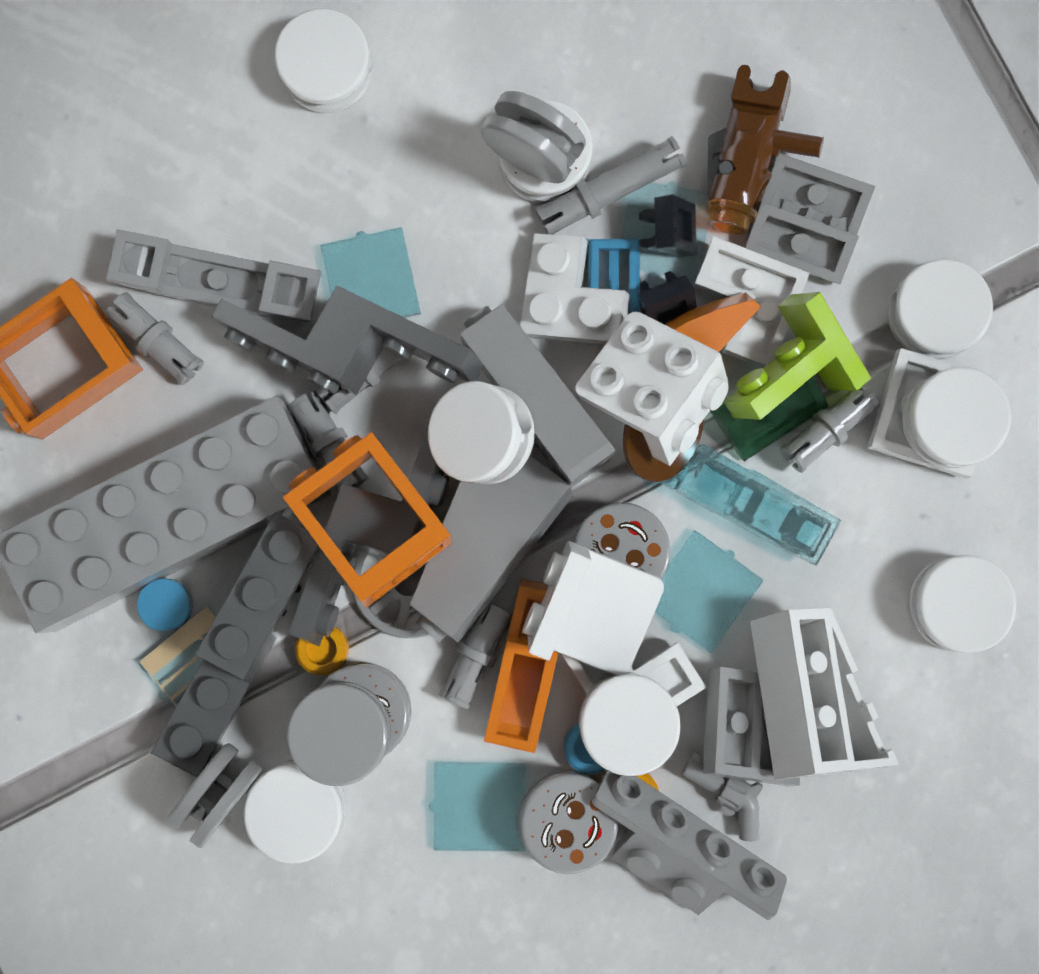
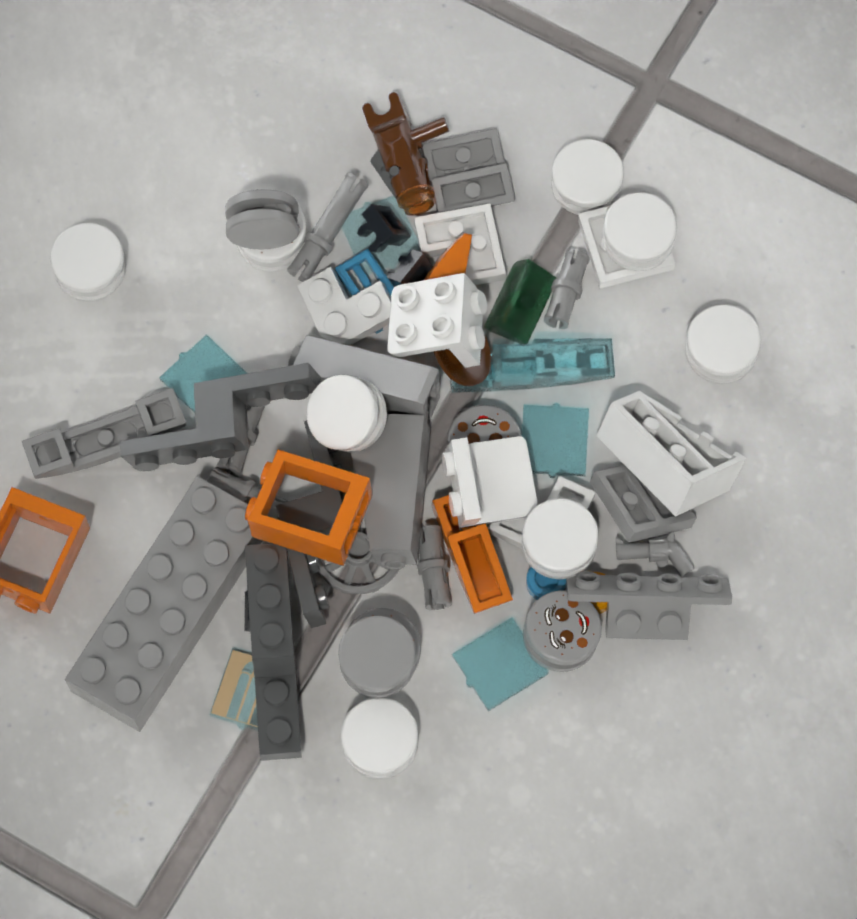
camera: 35 degrees left, 15 degrees down
light grey pin [105,292,204,385] -> none
dark azure tile [137,579,193,631] -> none
light grey head [166,743,262,848] -> none
light orange tile [295,626,349,675] -> none
lime bracket [723,292,872,420] -> none

